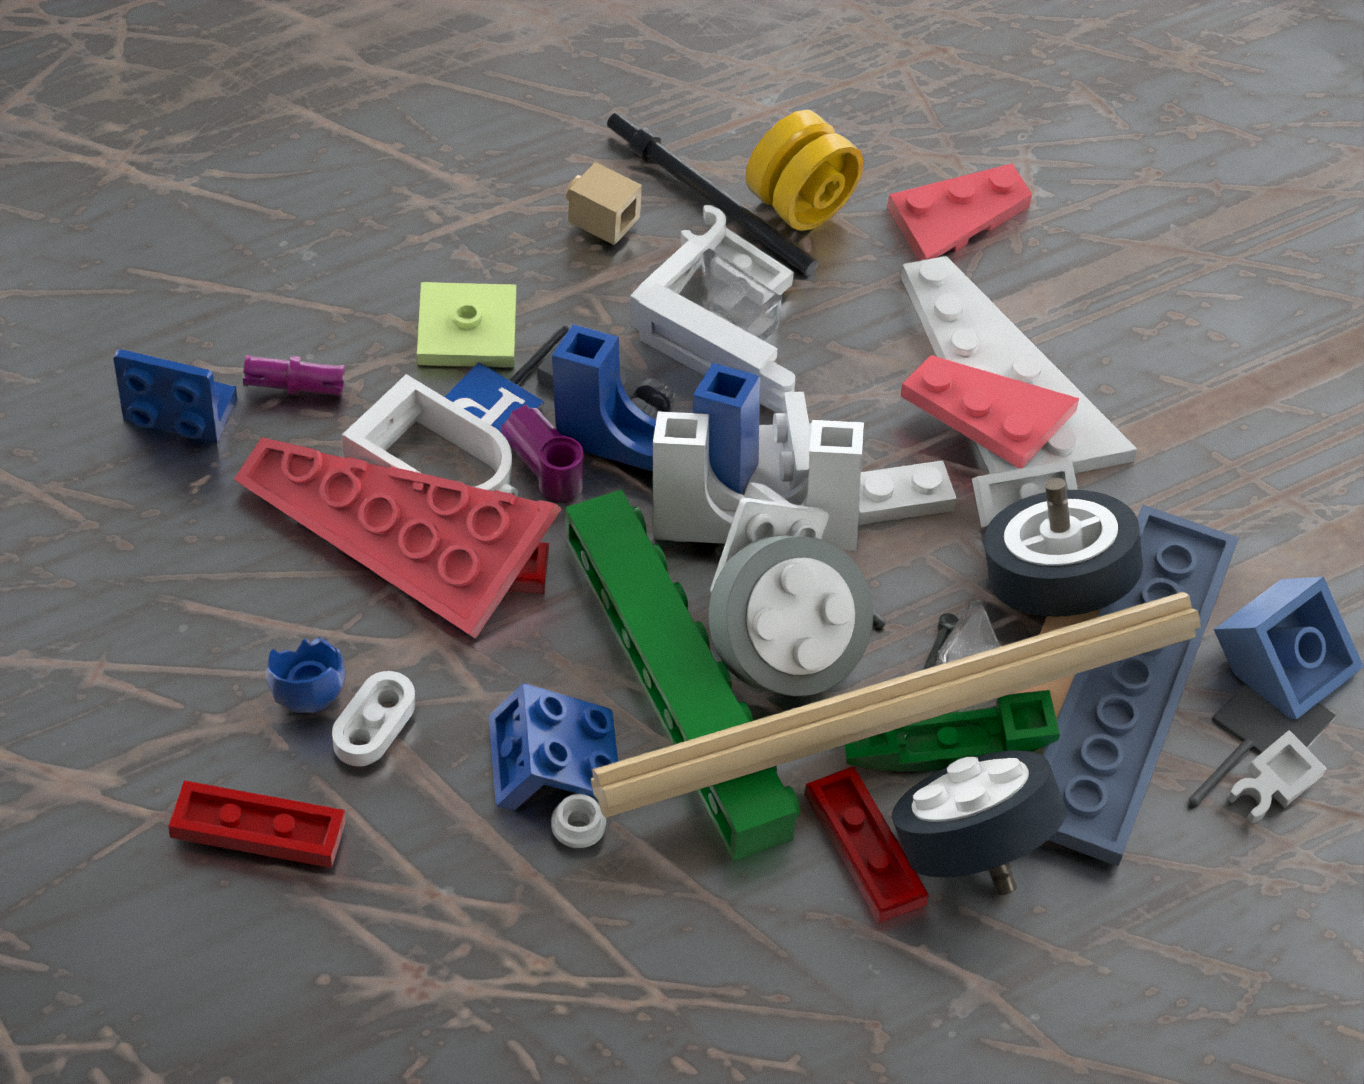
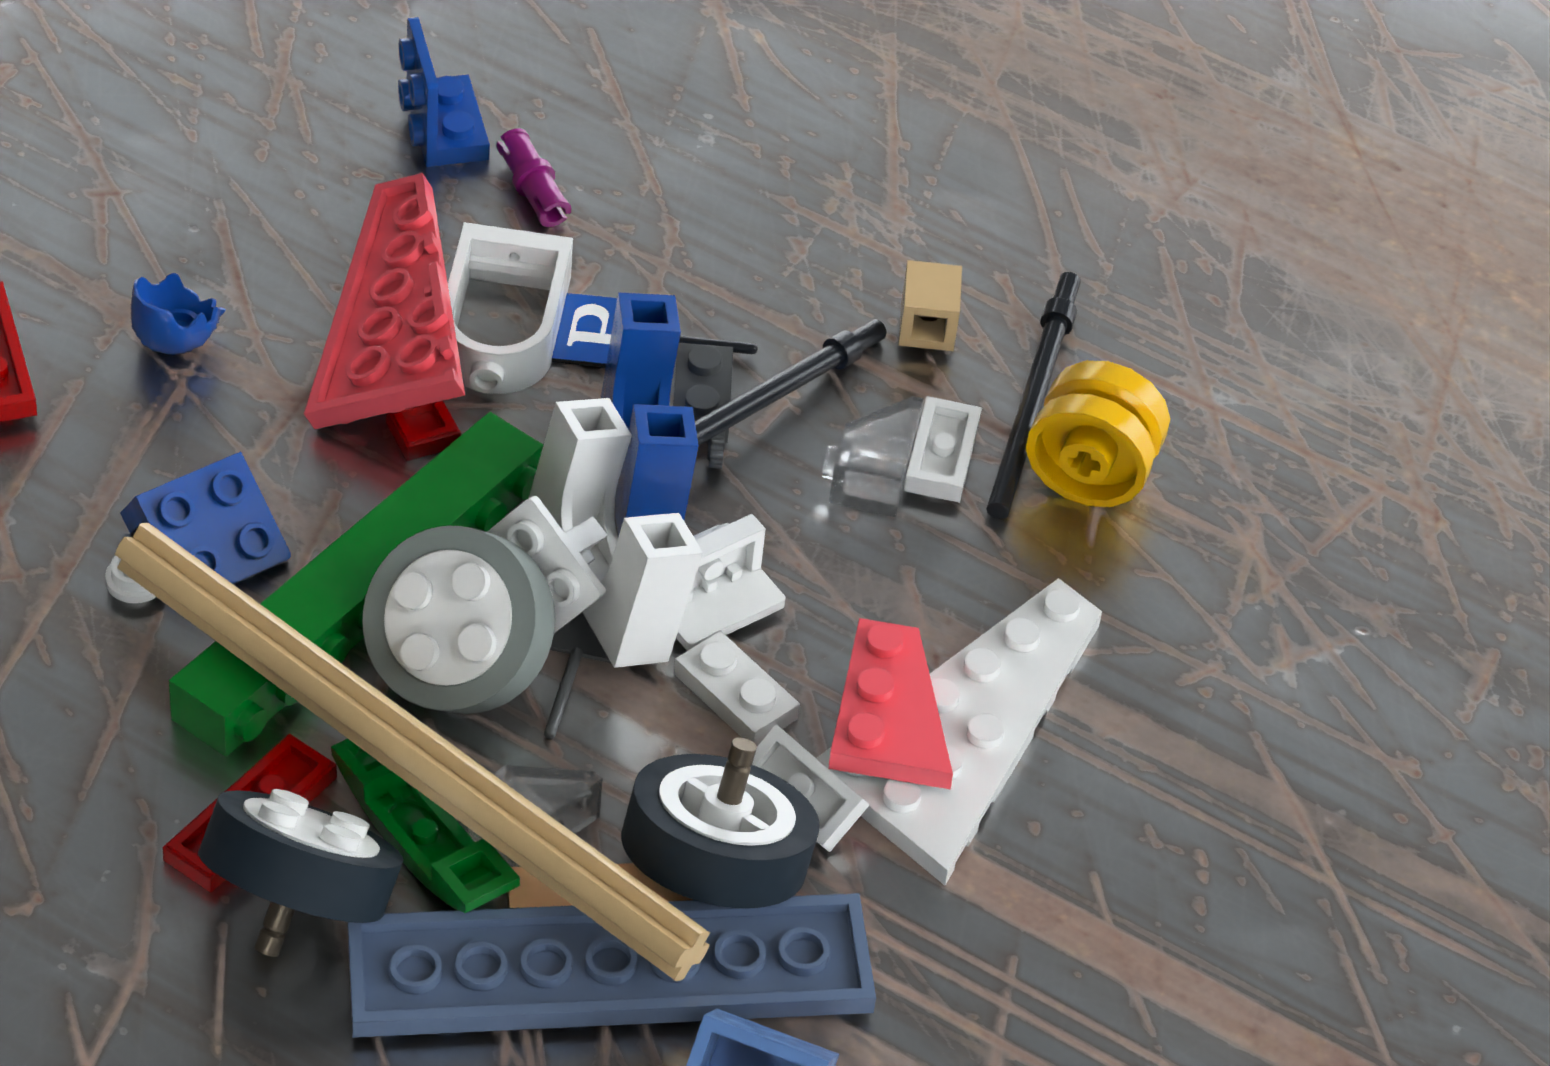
camera: 60 degrees right, 5 degrees down
white plate [332,671,415,766] -> none
yellowish green plate [417,282,516,368] -> none
magenta piece [501,405,583,502] -> none
white hinge [630,205,795,413] -> none
coral wing [887,163,1032,261] -> none
none -> black bar [695,319,887,445]

